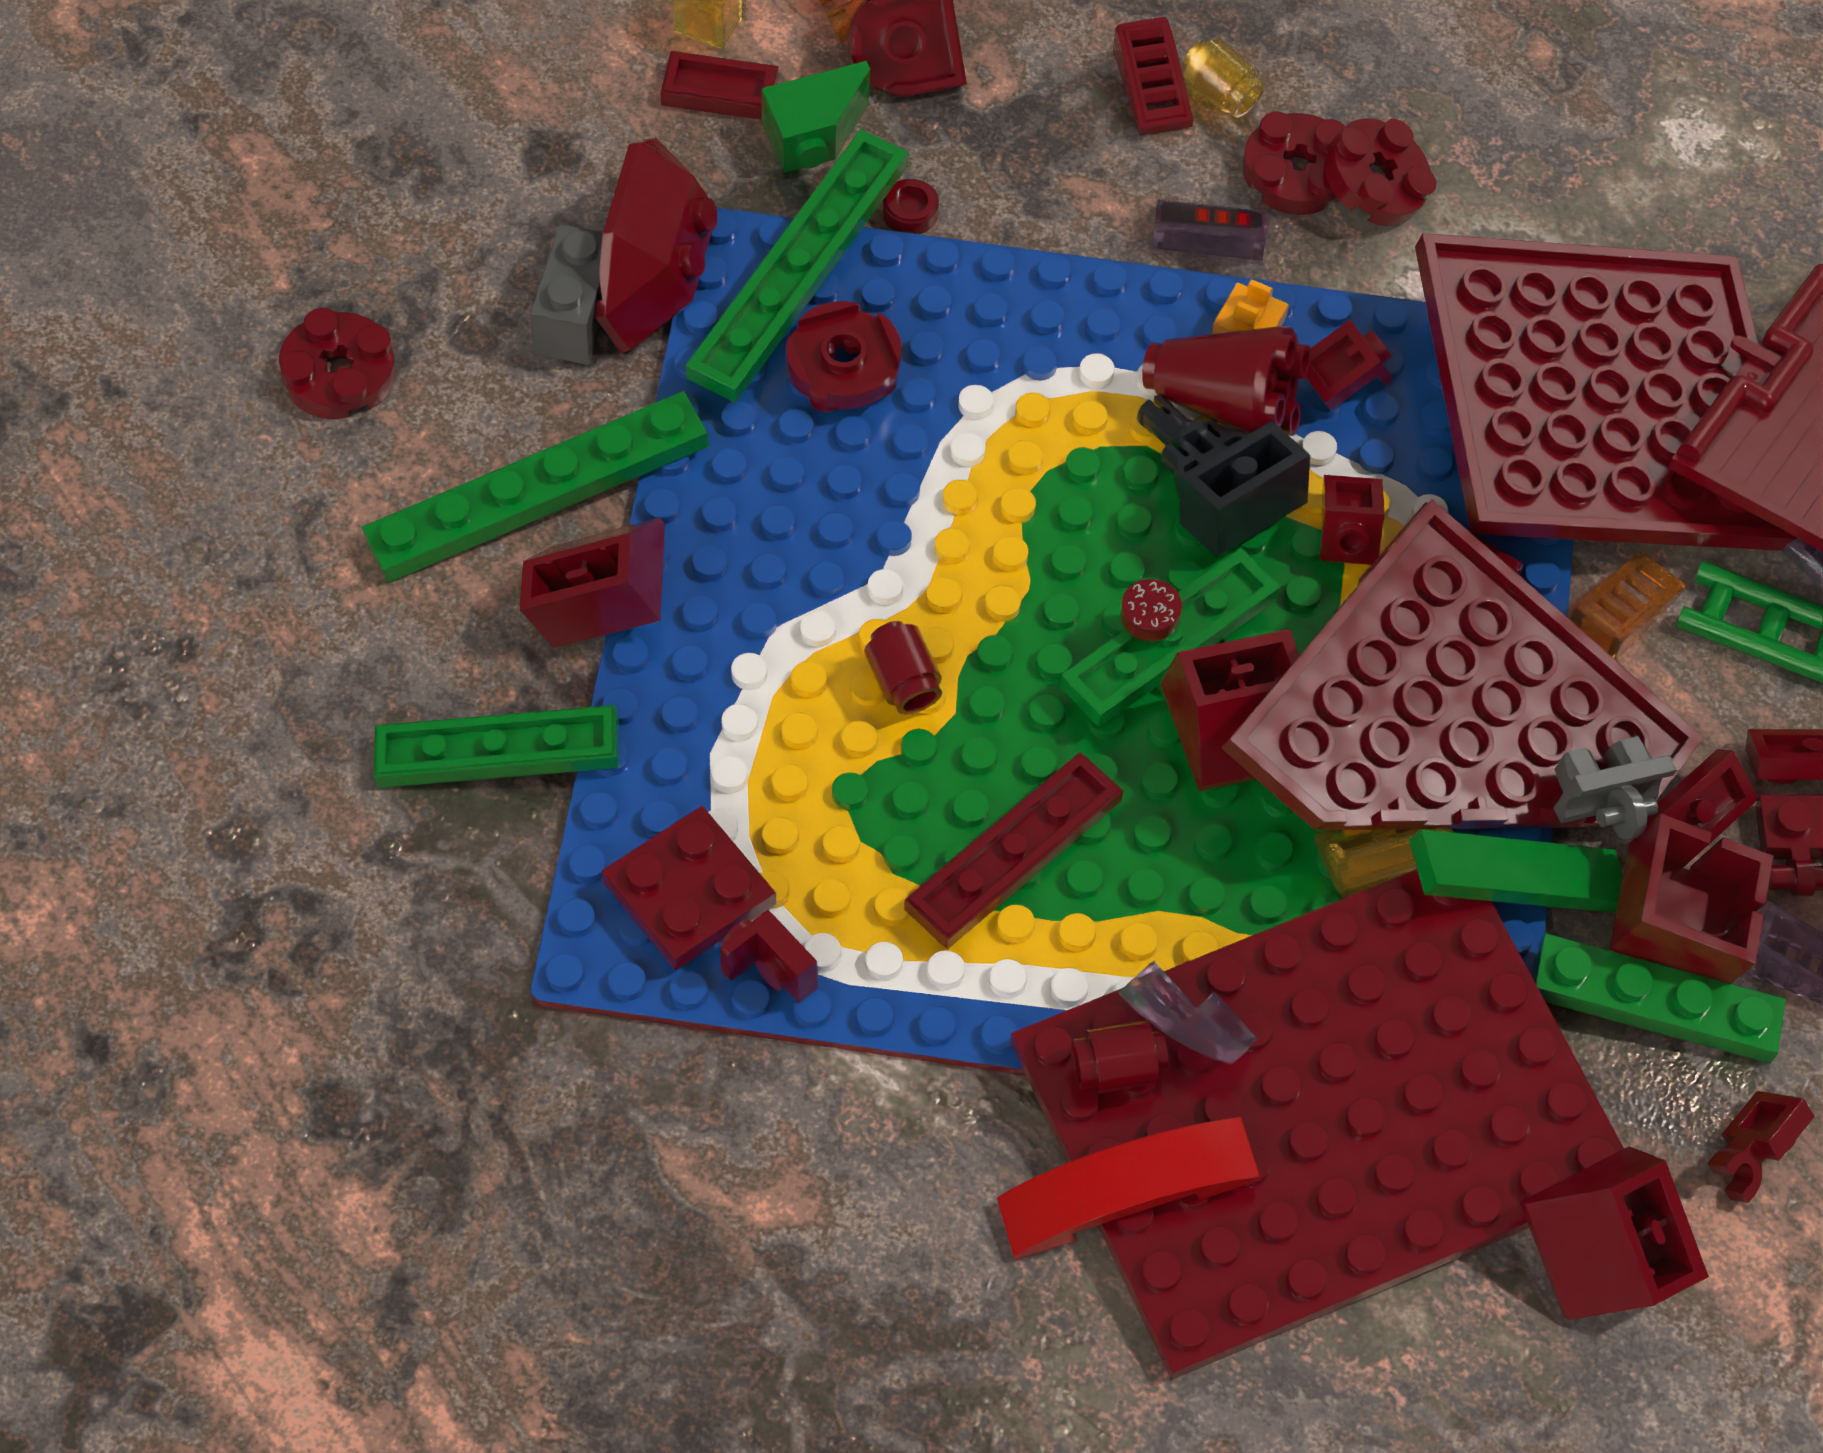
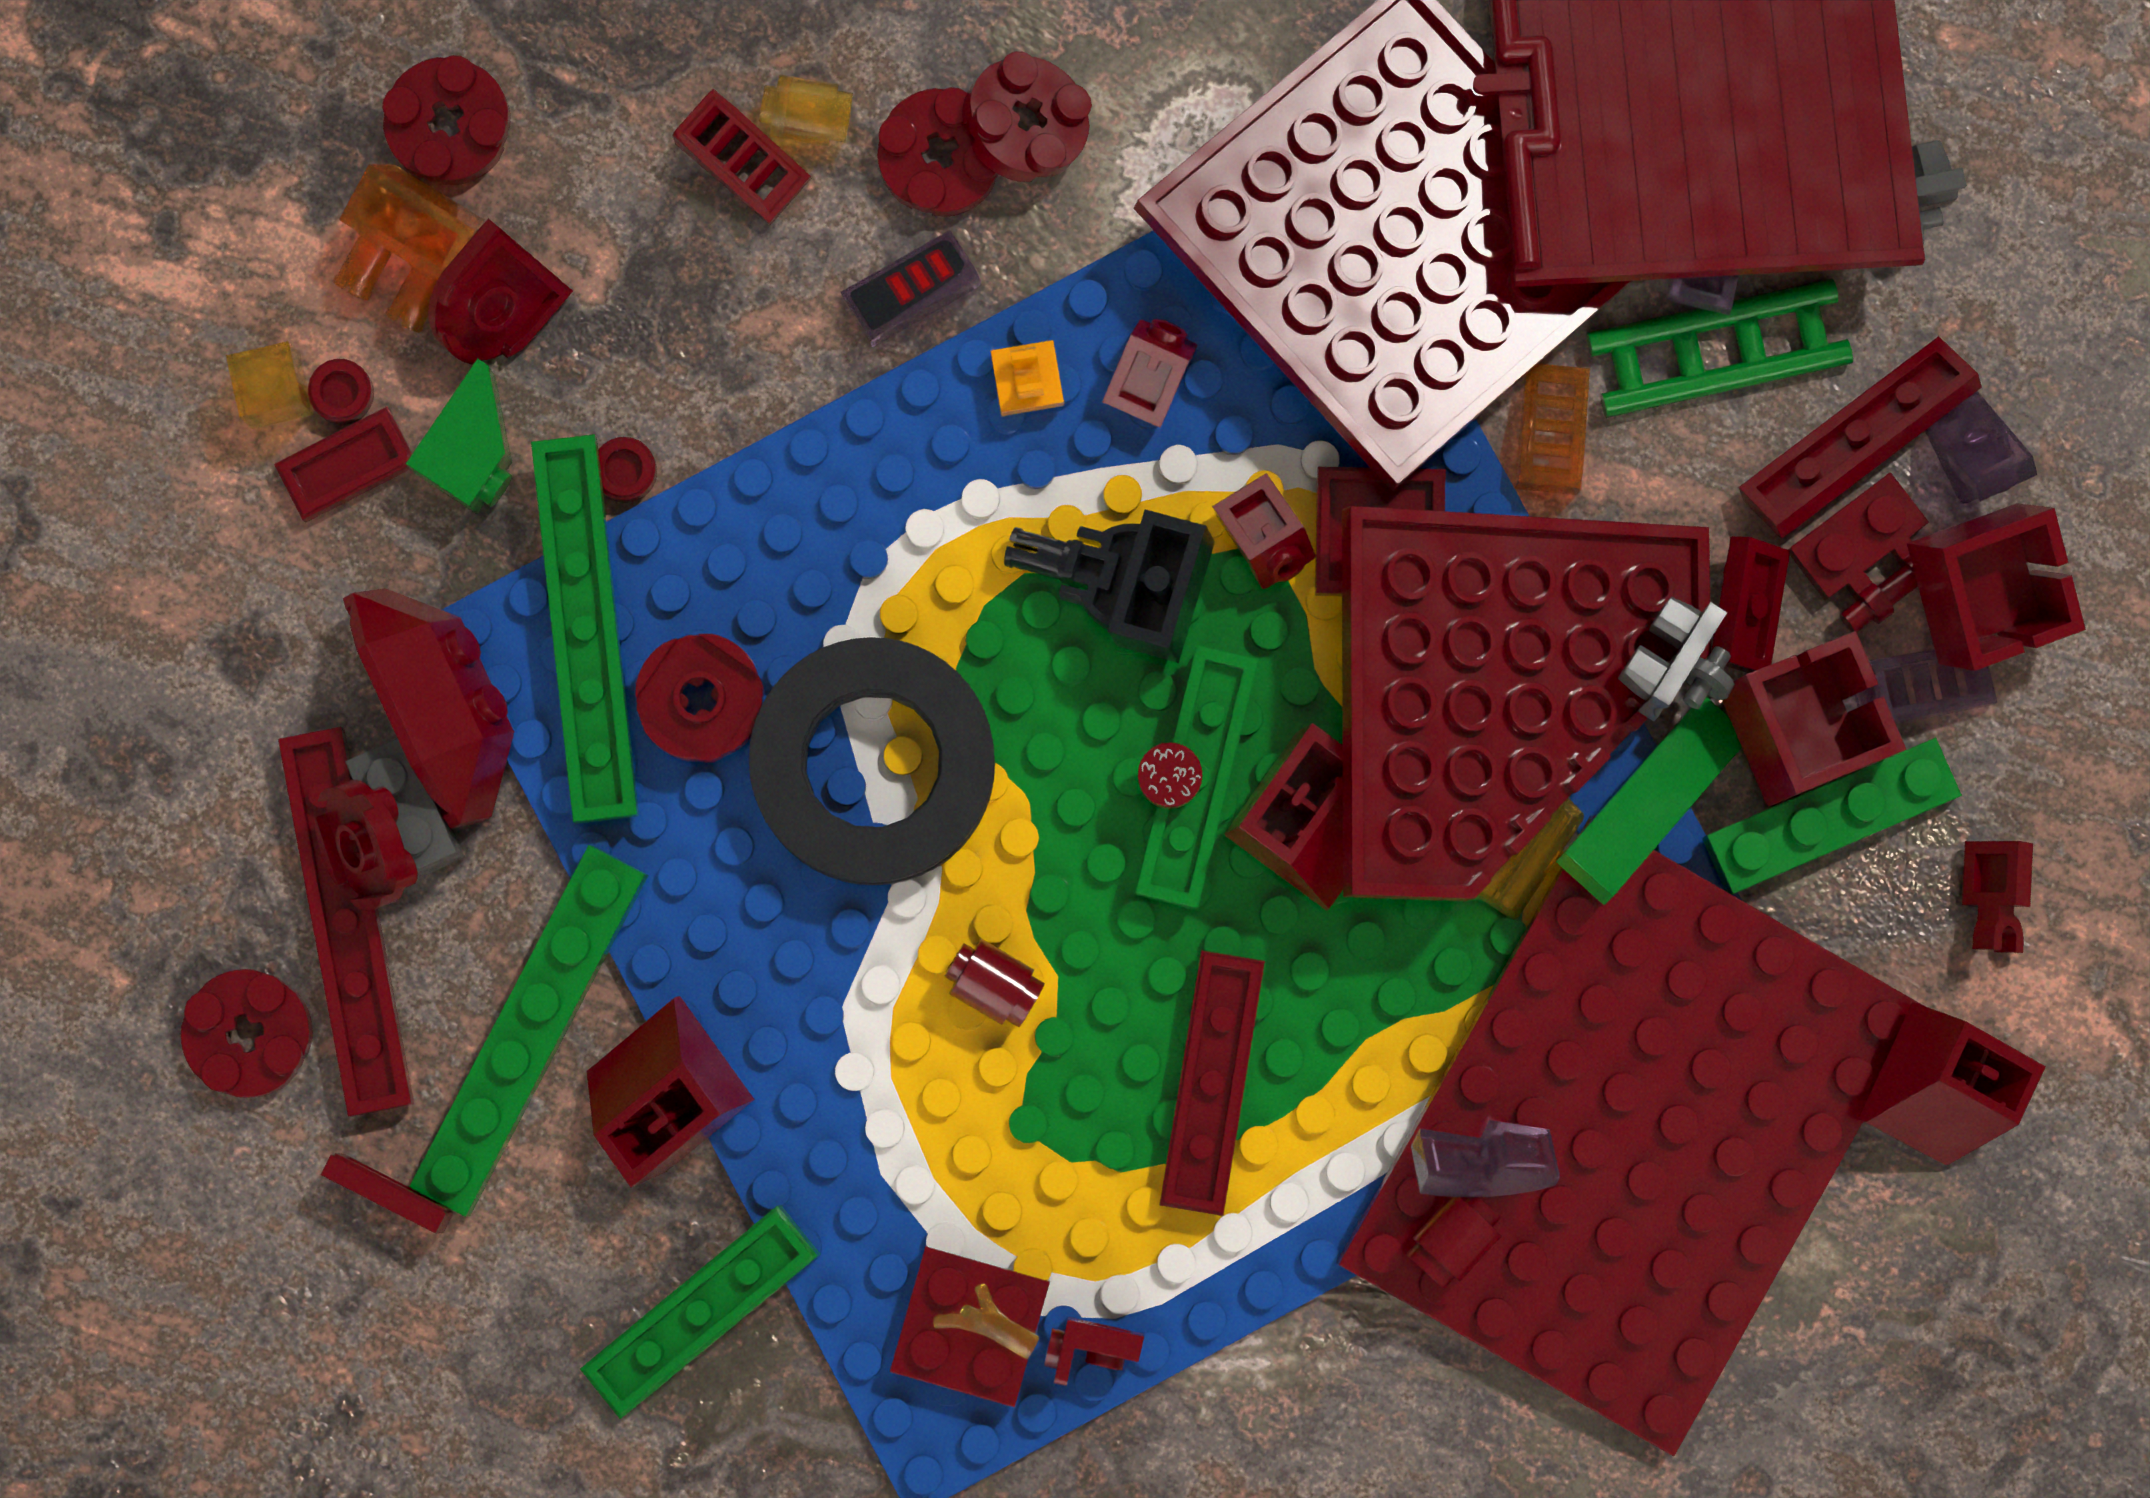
camera: 35 degrees left, 25 degrees up
red slope [997,1117,1261,1260] -> none
dark red cone [1142,326,1311,436] -> none
none -> dark red plate [278,727,414,1117]
none -> dark red tile [308,359,374,425]
none -> dark red plate [315,780,418,911]
none -> dark red tile [320,1153,454,1234]
none -> black tyre [749,637,995,885]
none -> clear yellow bar [933,1284,1039,1359]

